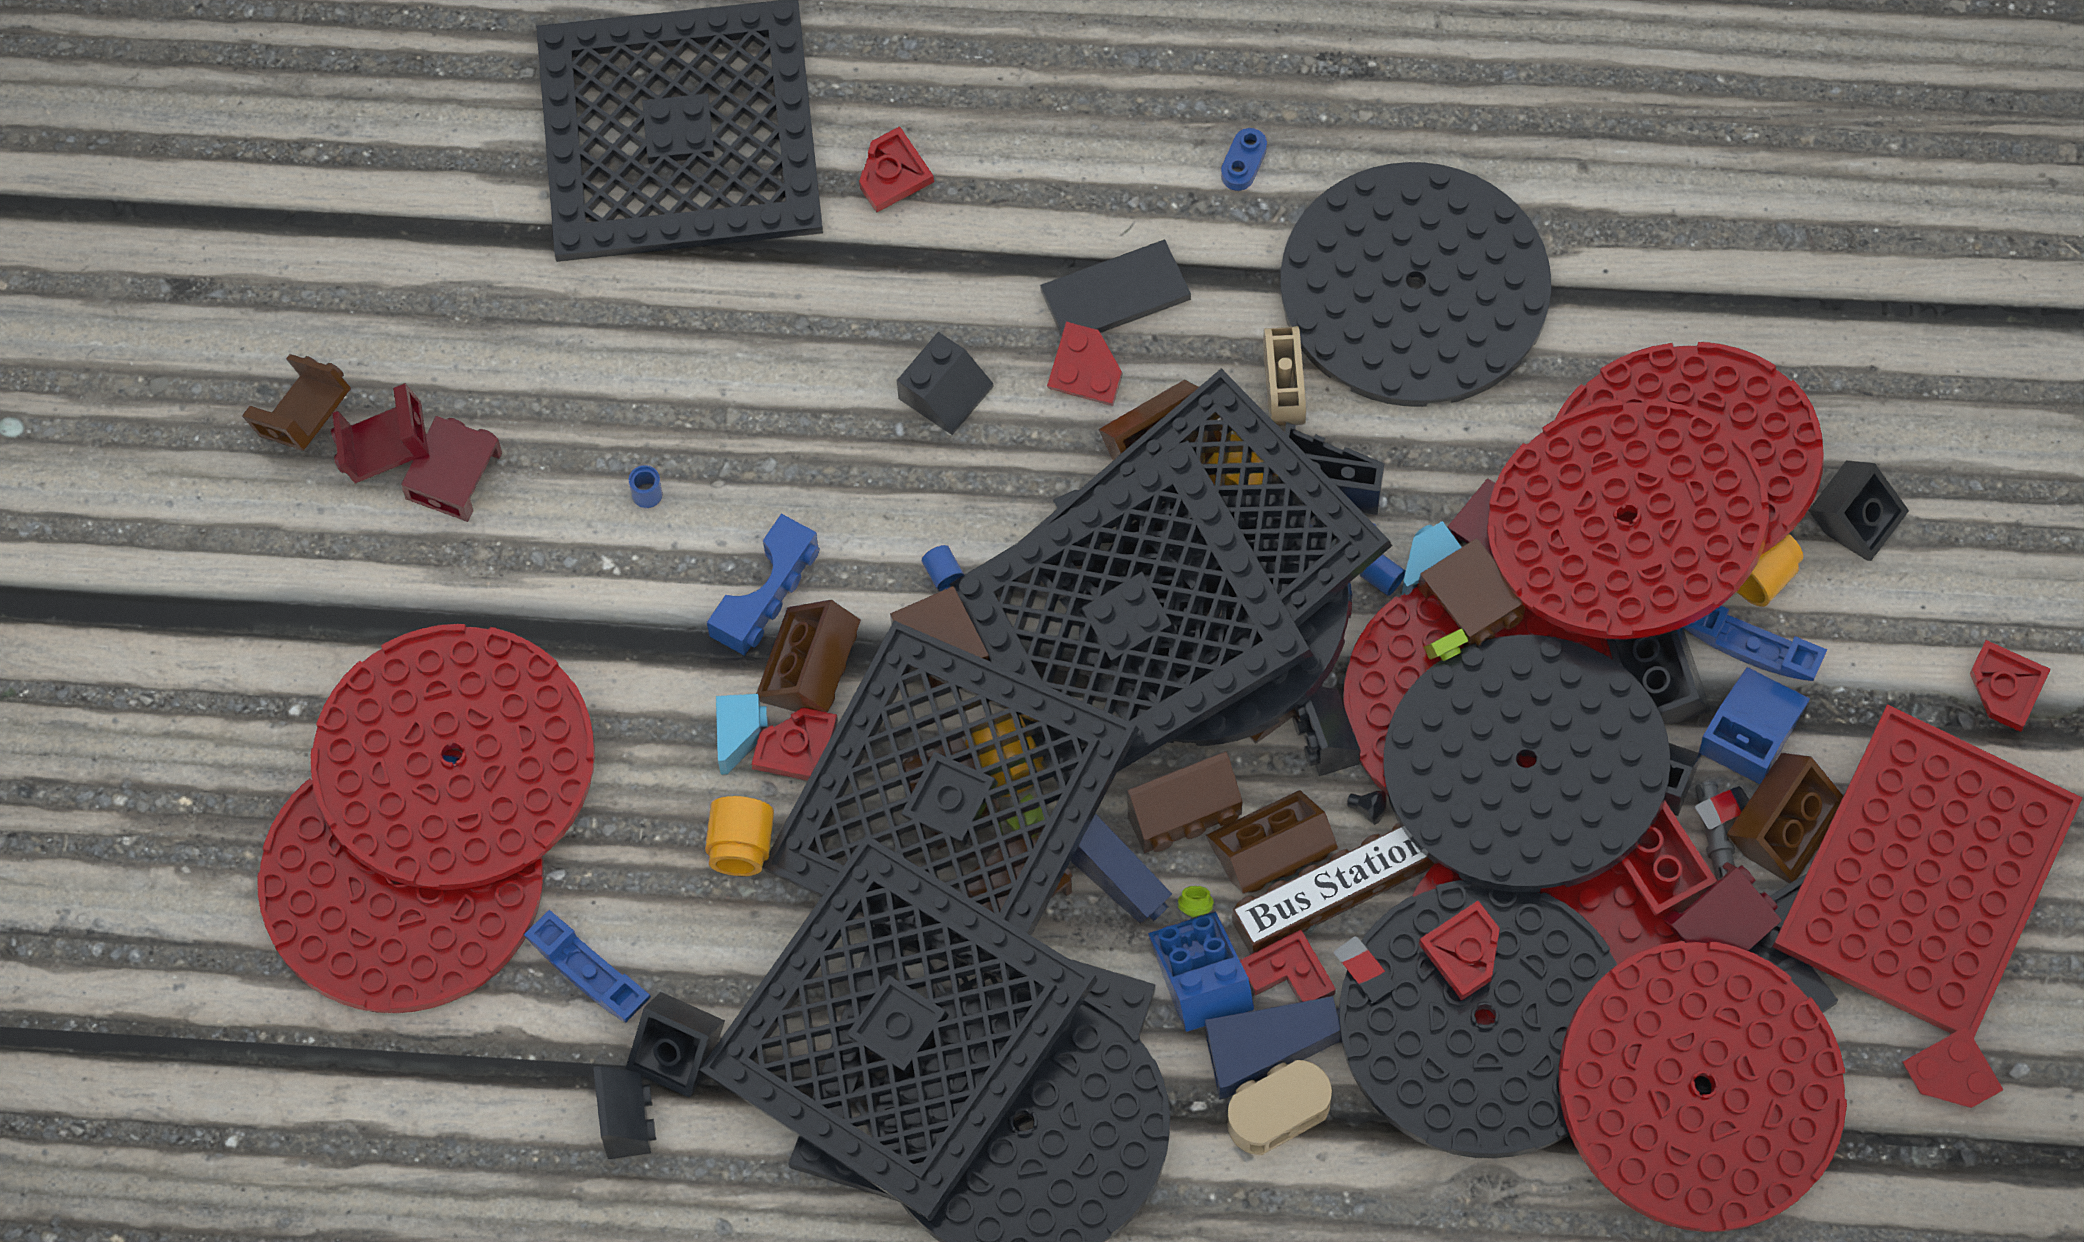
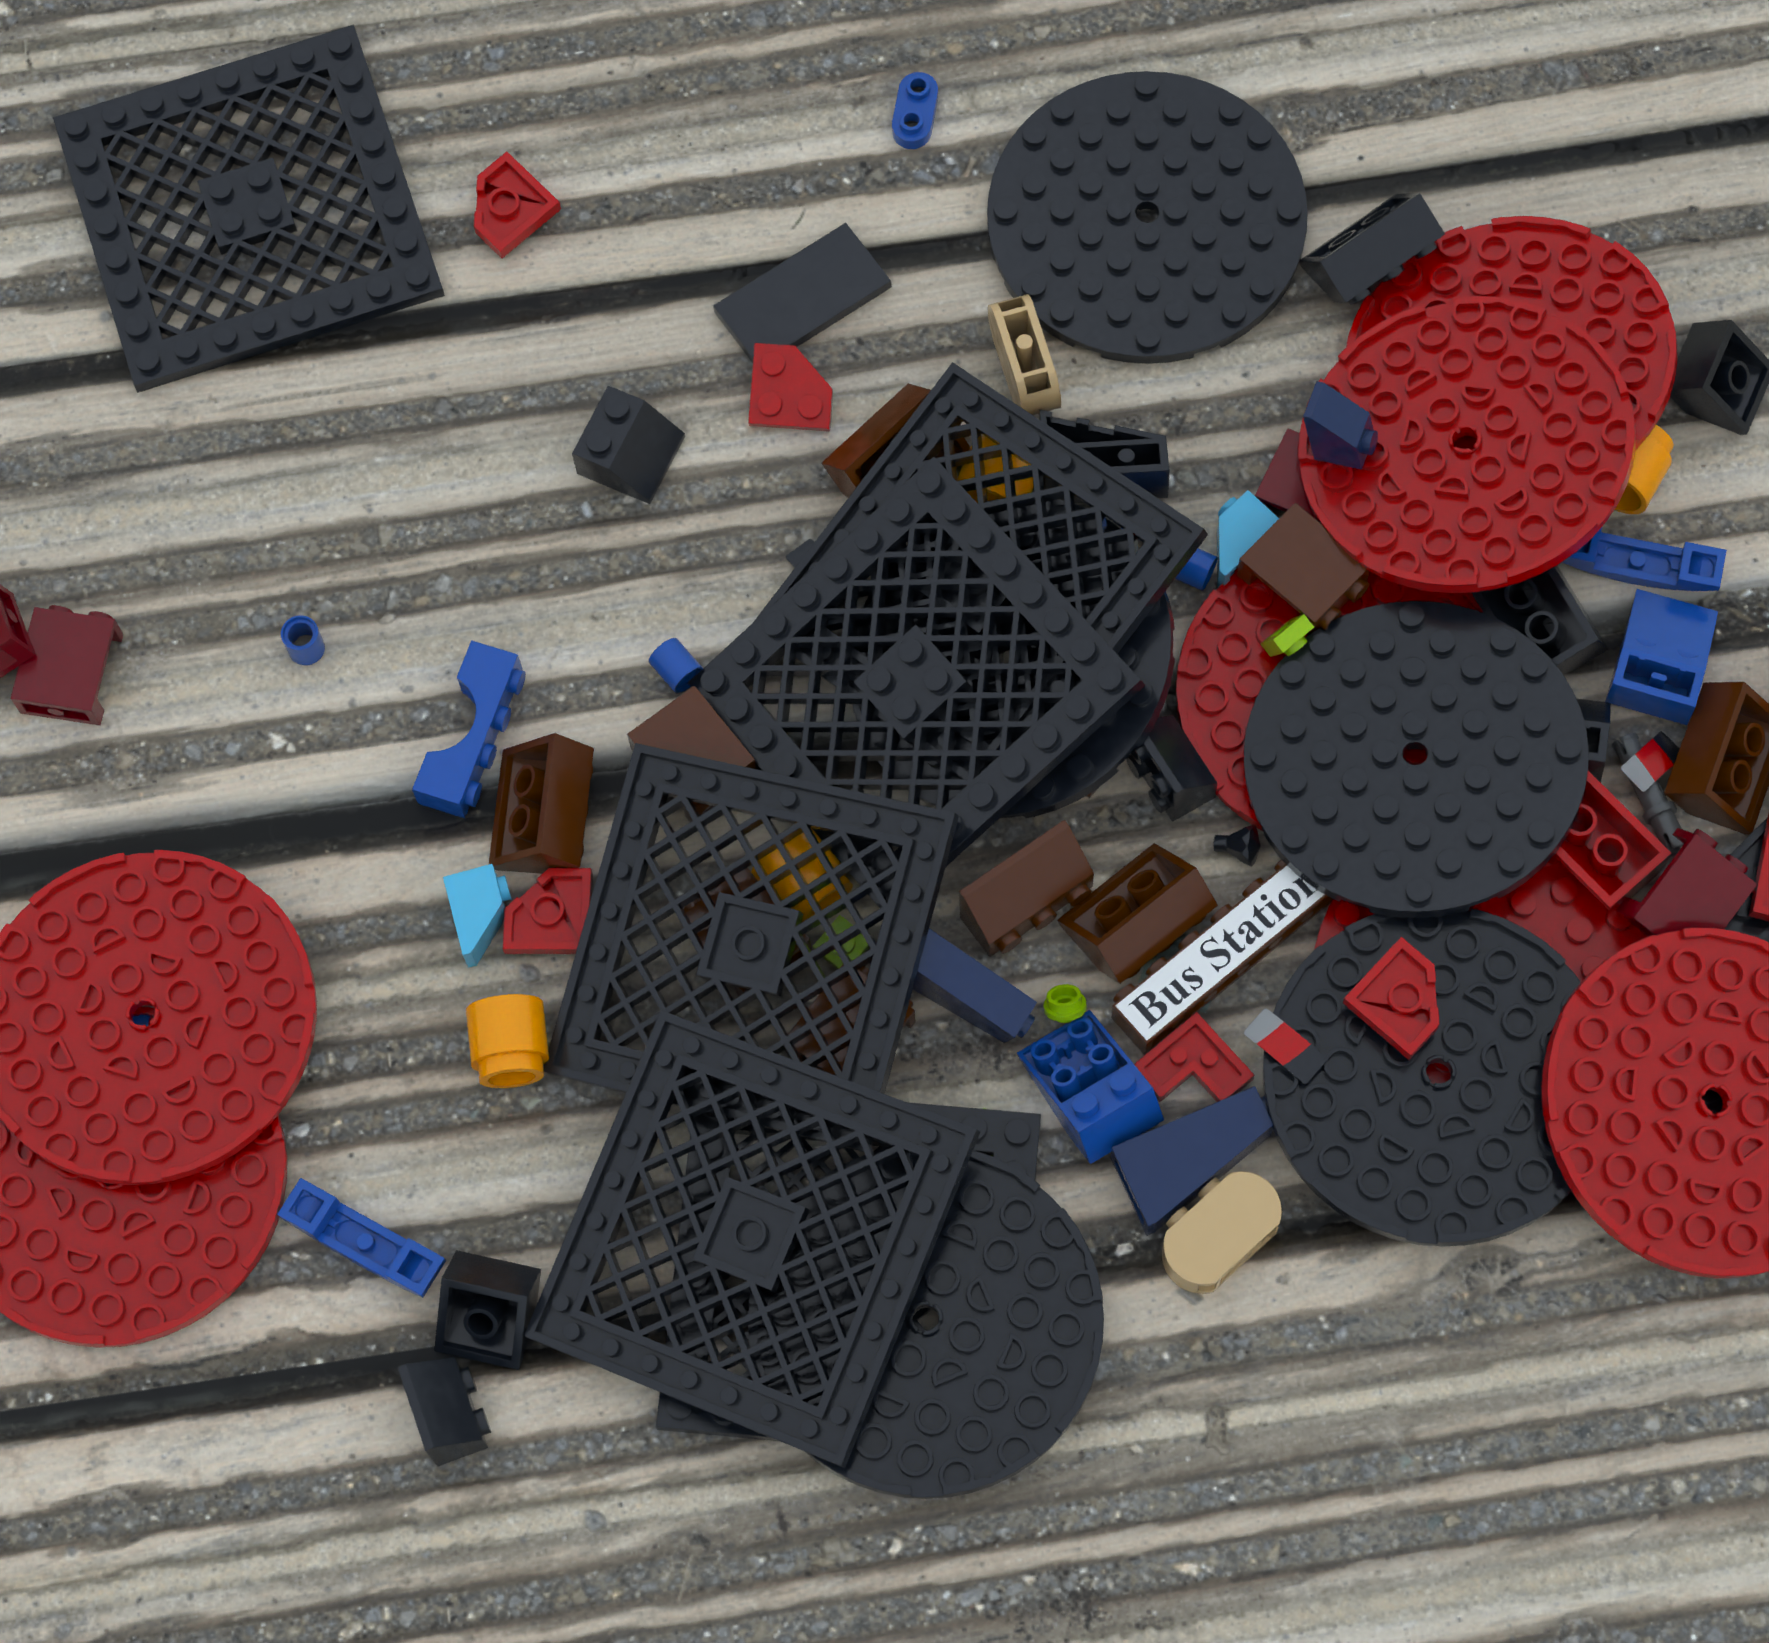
camera: 10 degrees left, 5 degrees up
none -> black slope [1299,193,1445,305]
none -> dark blue slope [1303,381,1378,470]

